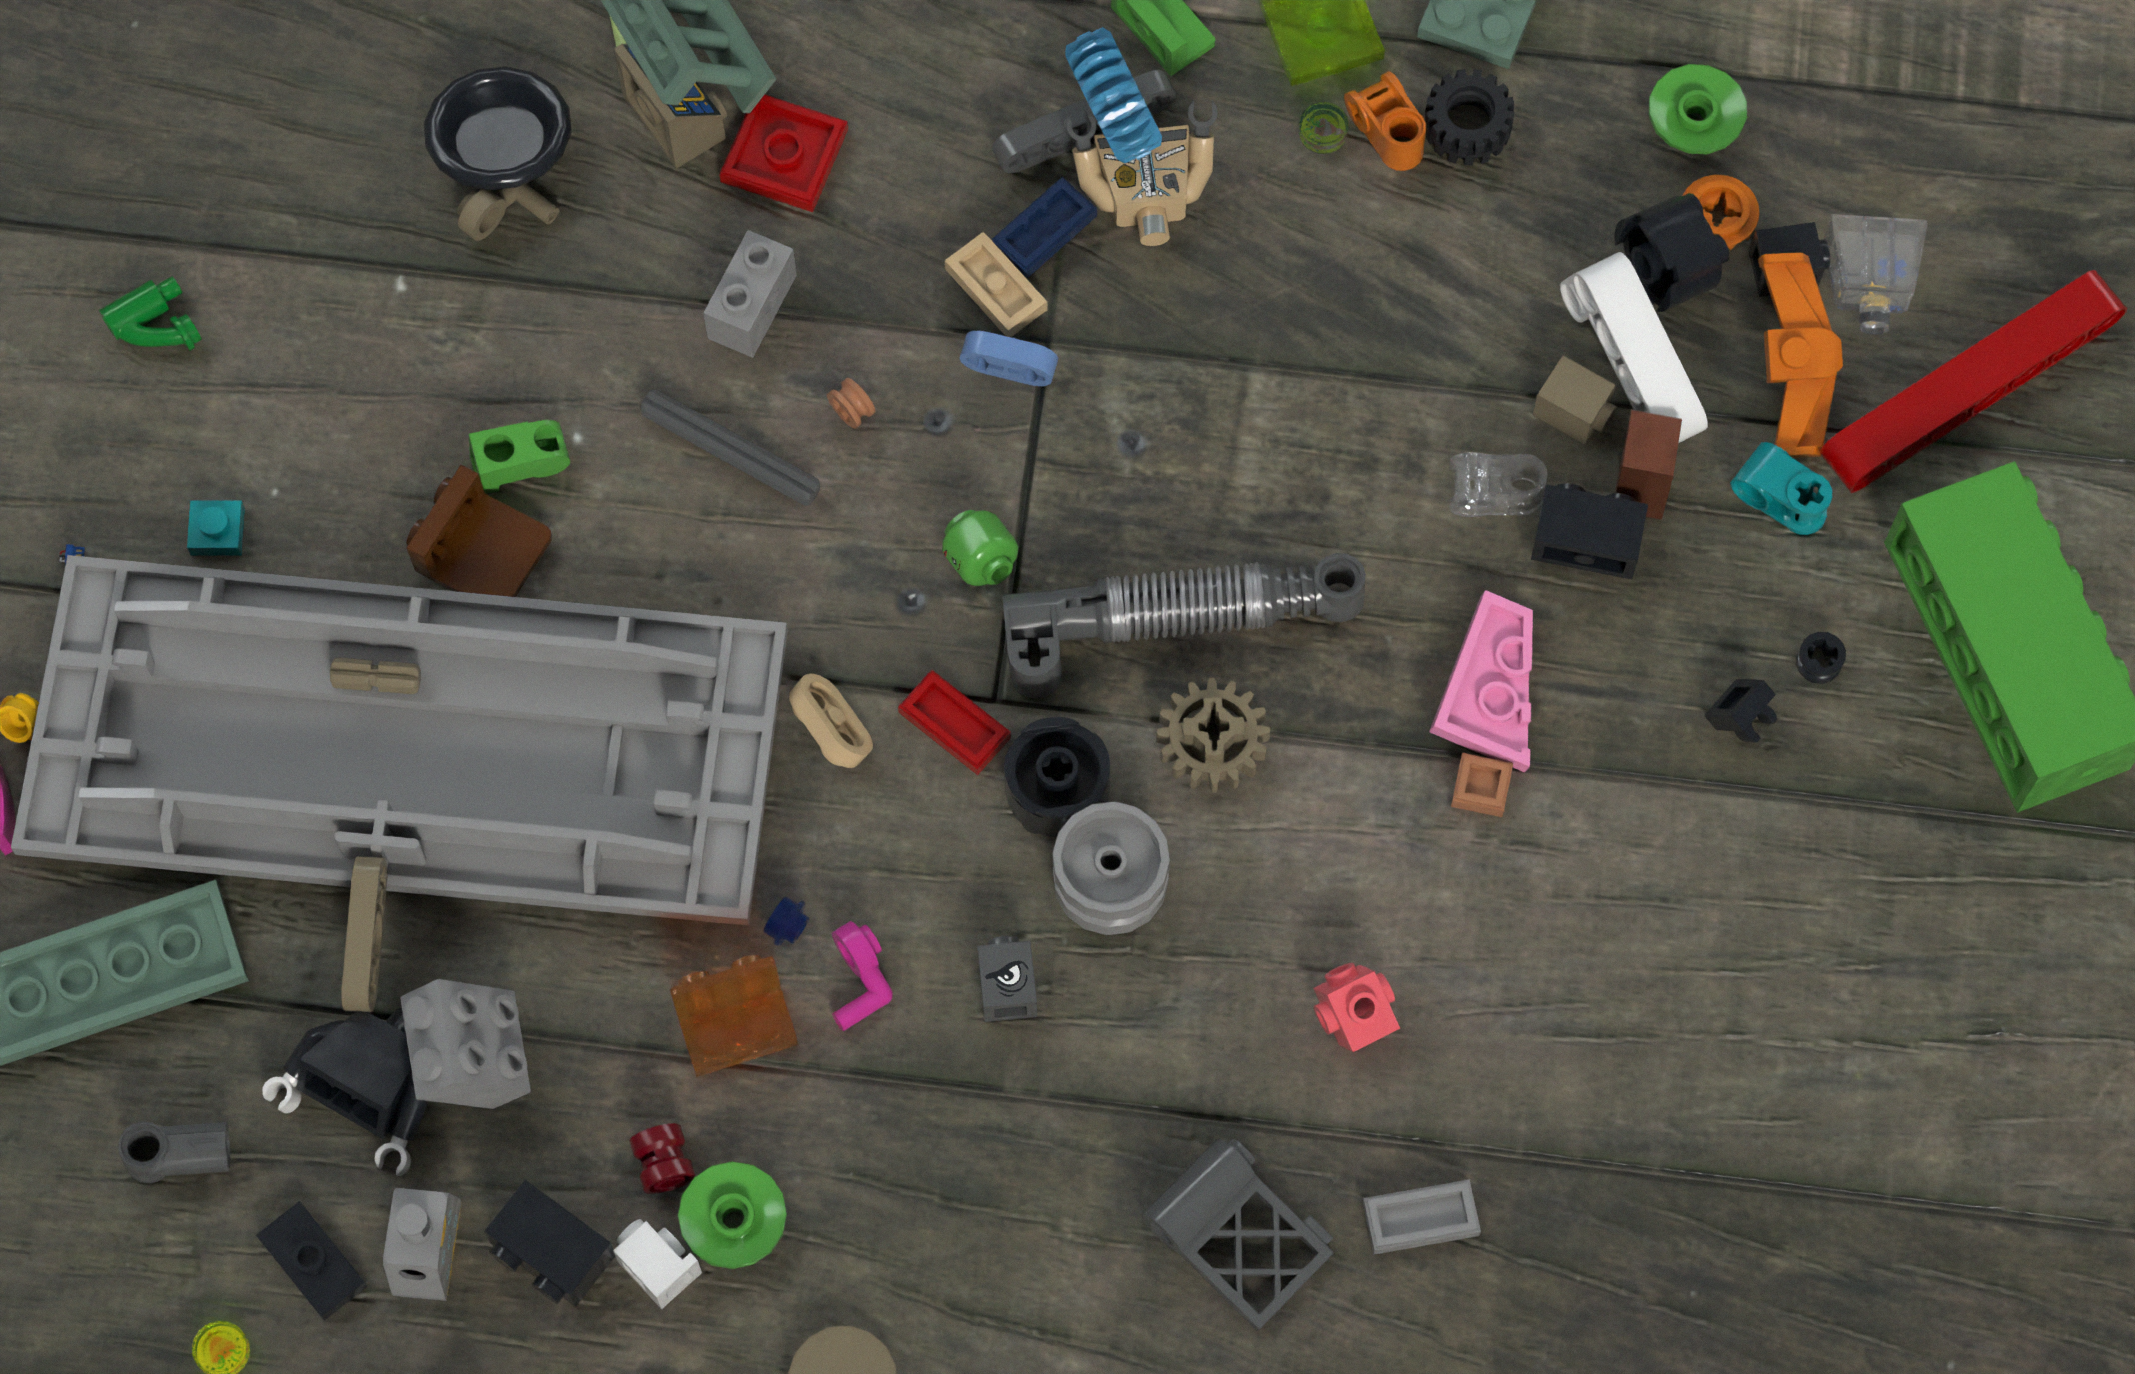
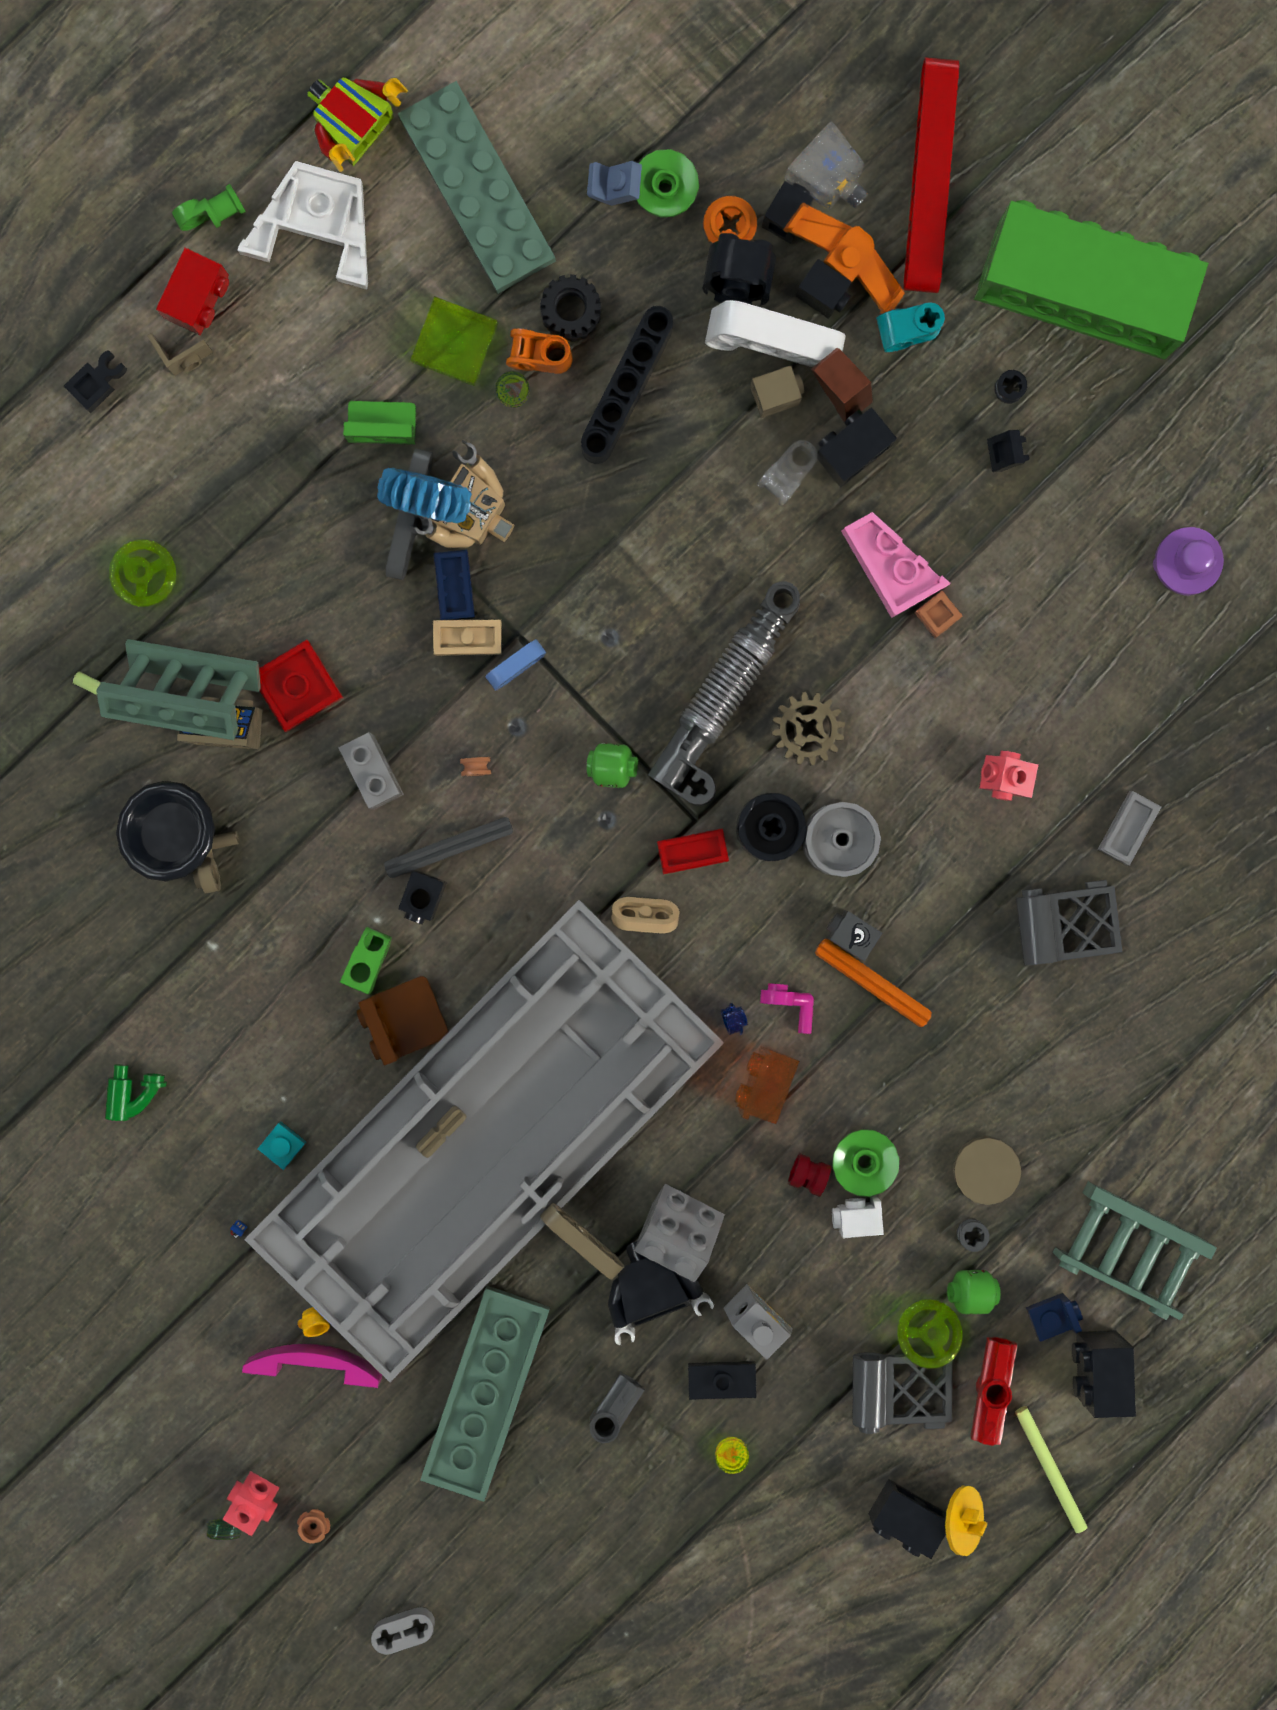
camera: 55 degrees left, 20 degrees up
black brick [484,1180,615,1307] -> none
none -> black brick [398,871,447,924]
none -> black beam [581,306,673,464]
none -> sand blue bracket [587,161,642,206]
none -> black brick [796,259,851,319]
none -> orange axle [815,939,932,1027]
none -> medium lavender plate [1153,527,1224,596]

